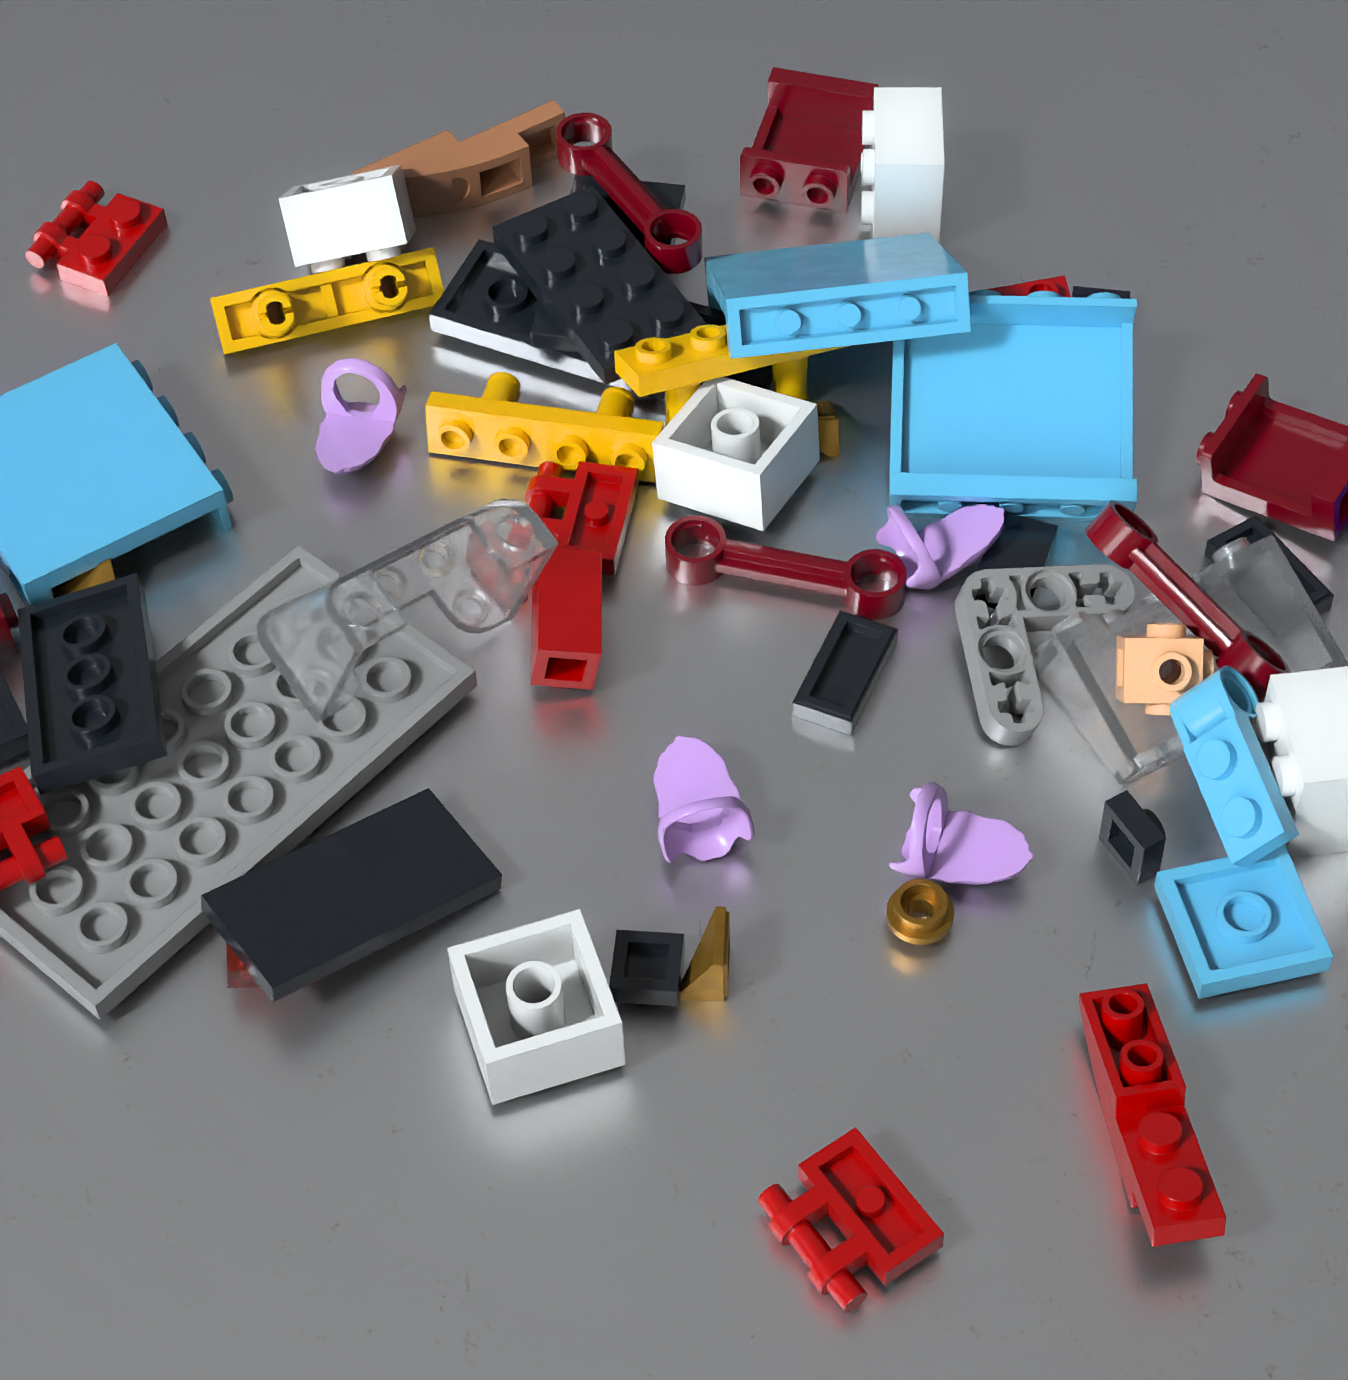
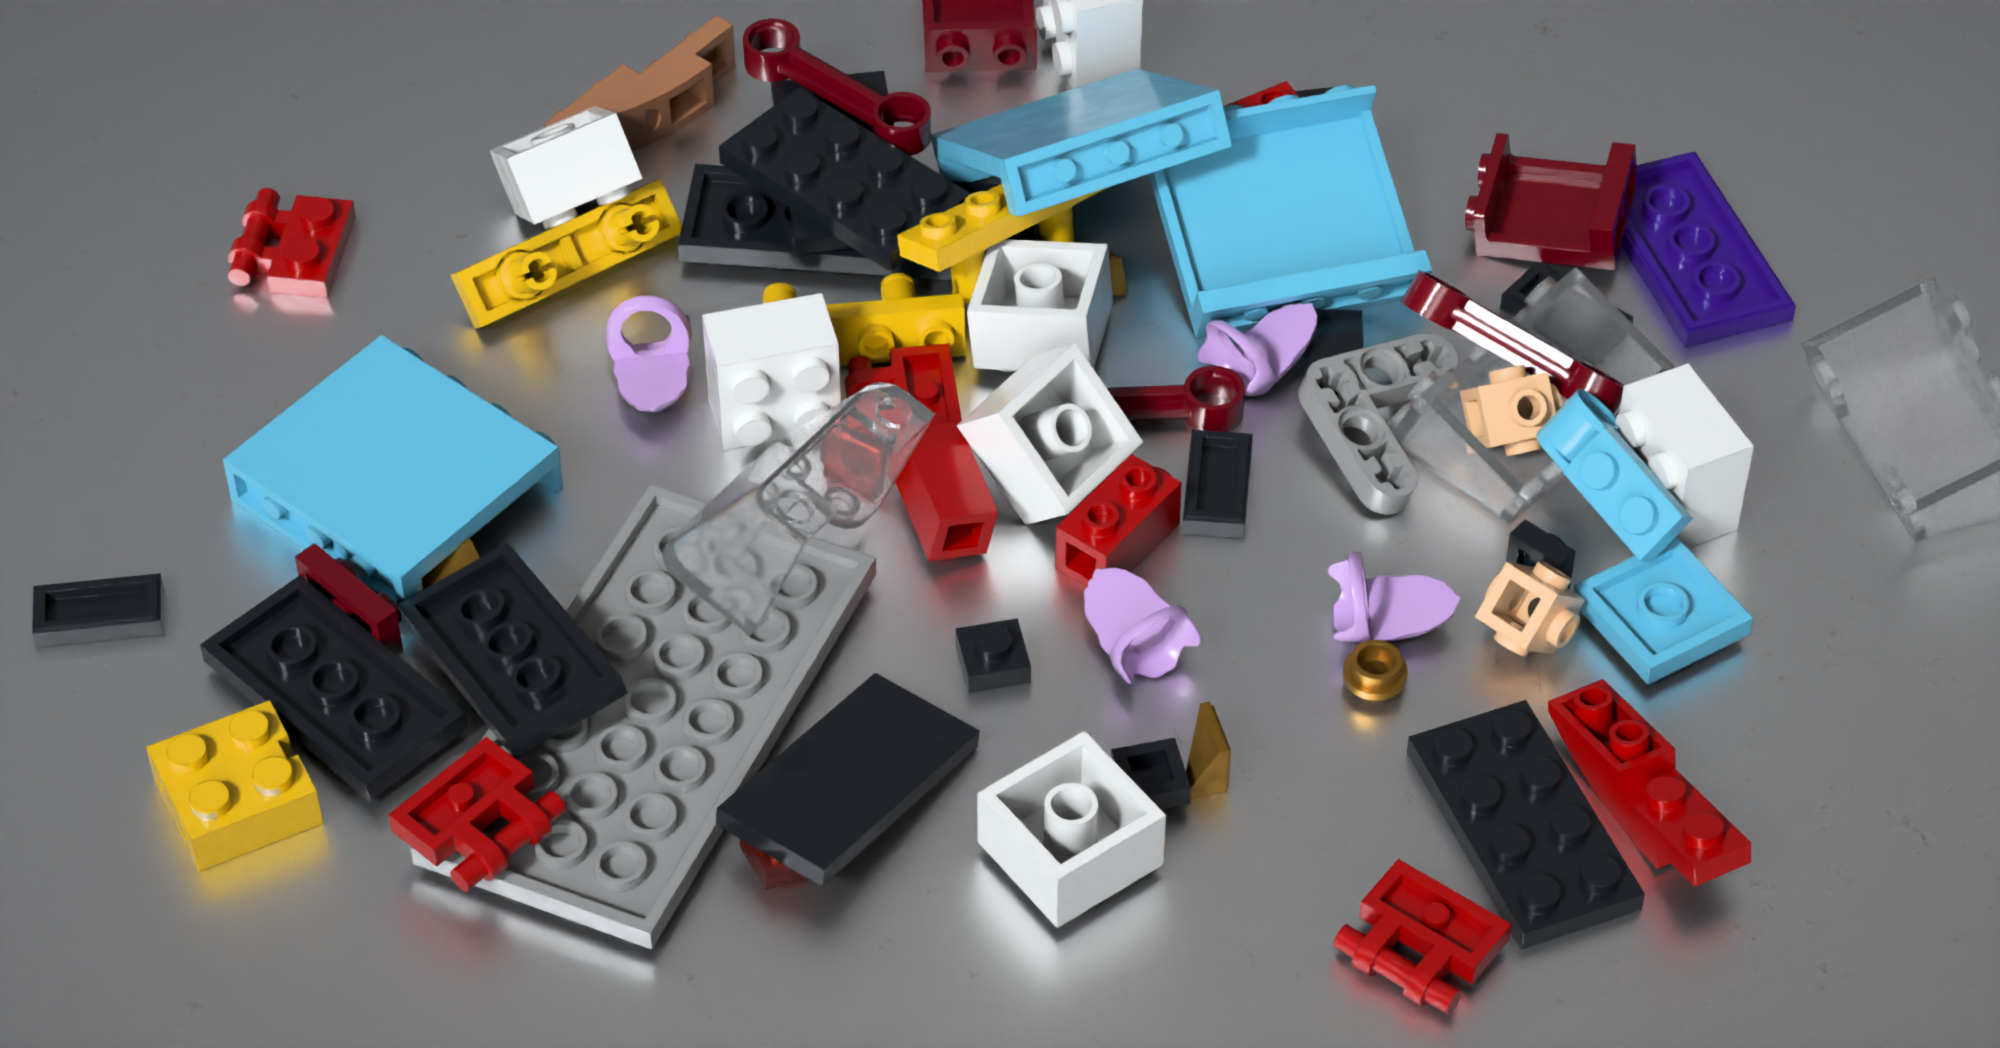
camera: 20 degrees left, 5 degrees down
none -> white brick [702,293,842,451]
none -> black plate [955,618,1031,693]
none -> white brick [957,342,1143,525]
none -> red brick [1055,454,1182,587]
none -> black plate [1407,700,1645,949]
none -> light nougat brick [1475,560,1585,657]

